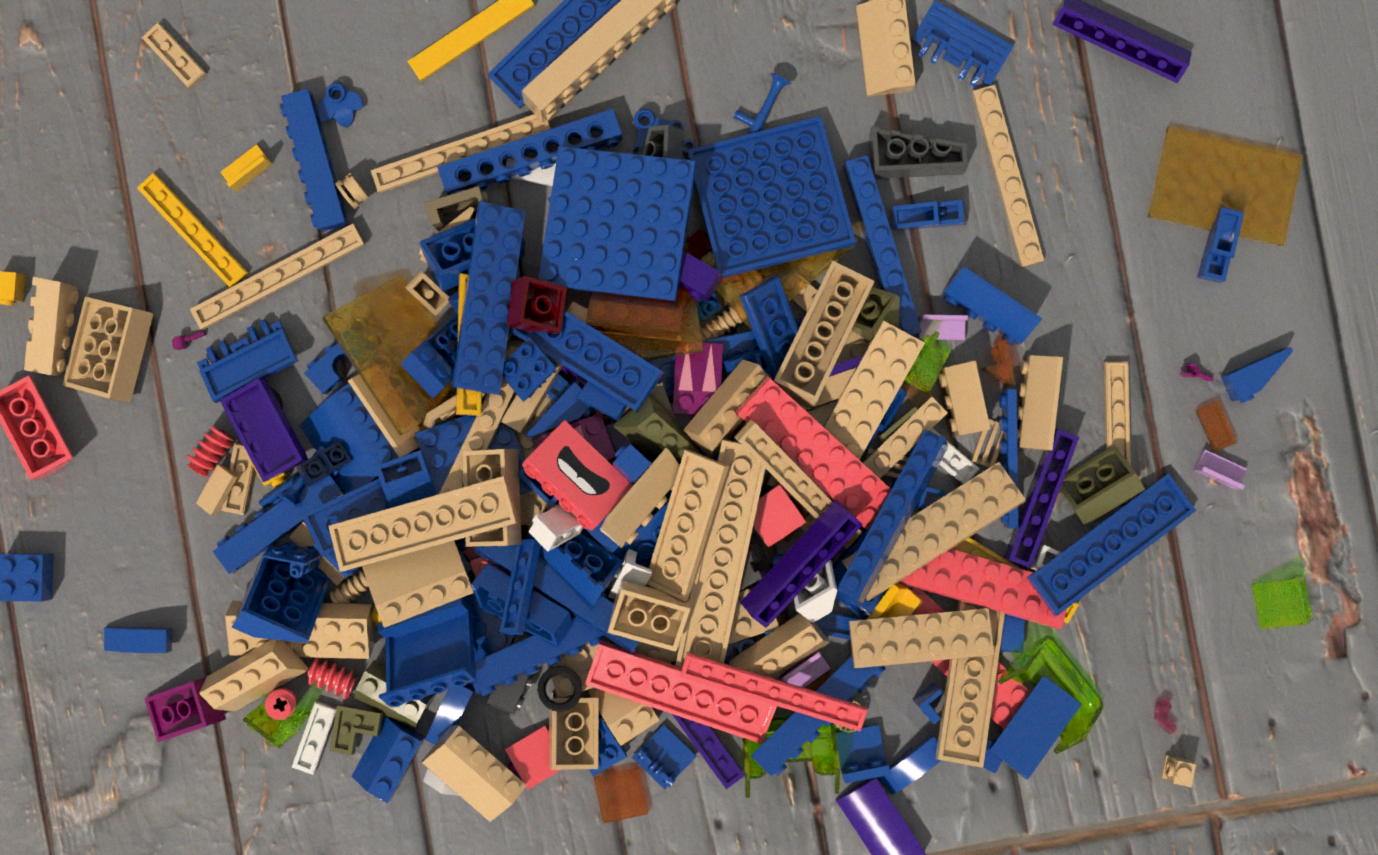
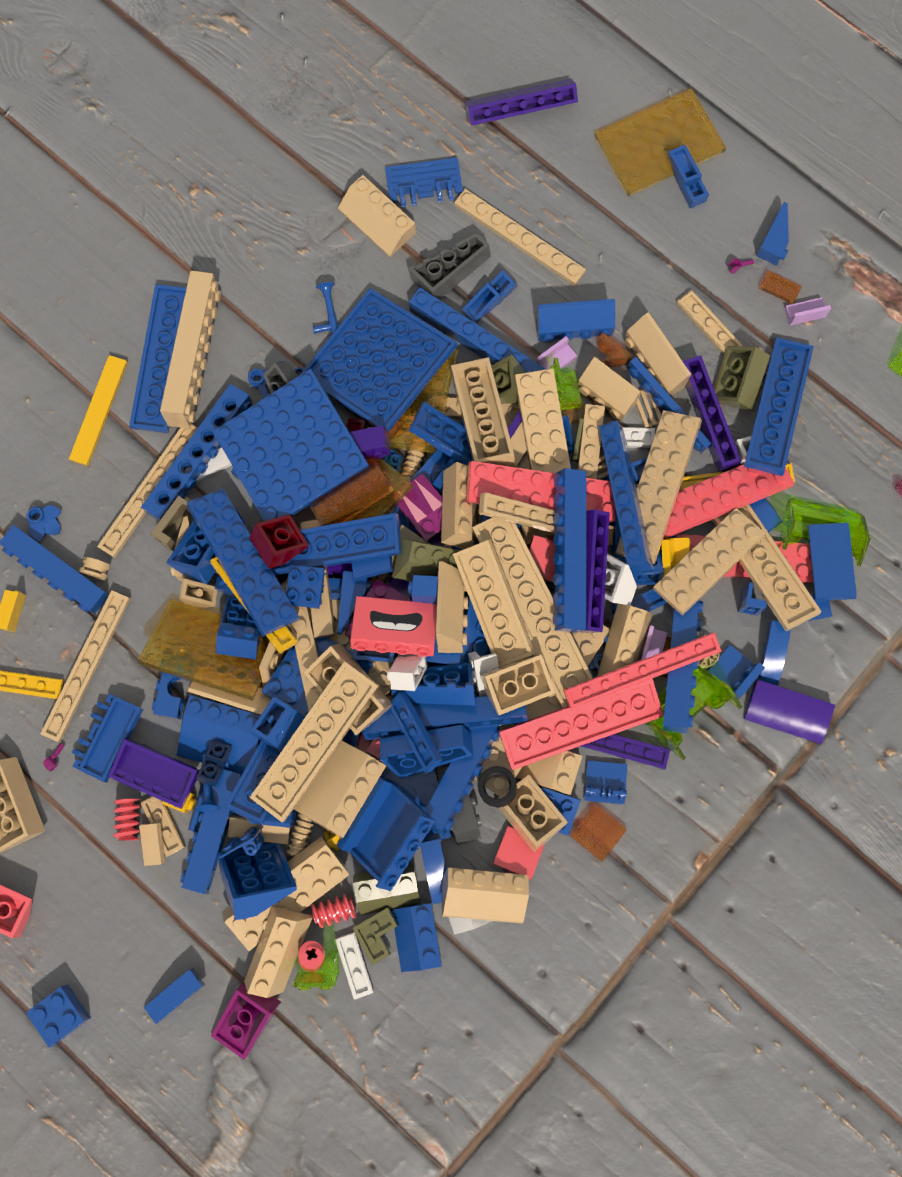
camera: 30 degrees left, 10 degrees down
none -> blue brick [553,468,586,633]

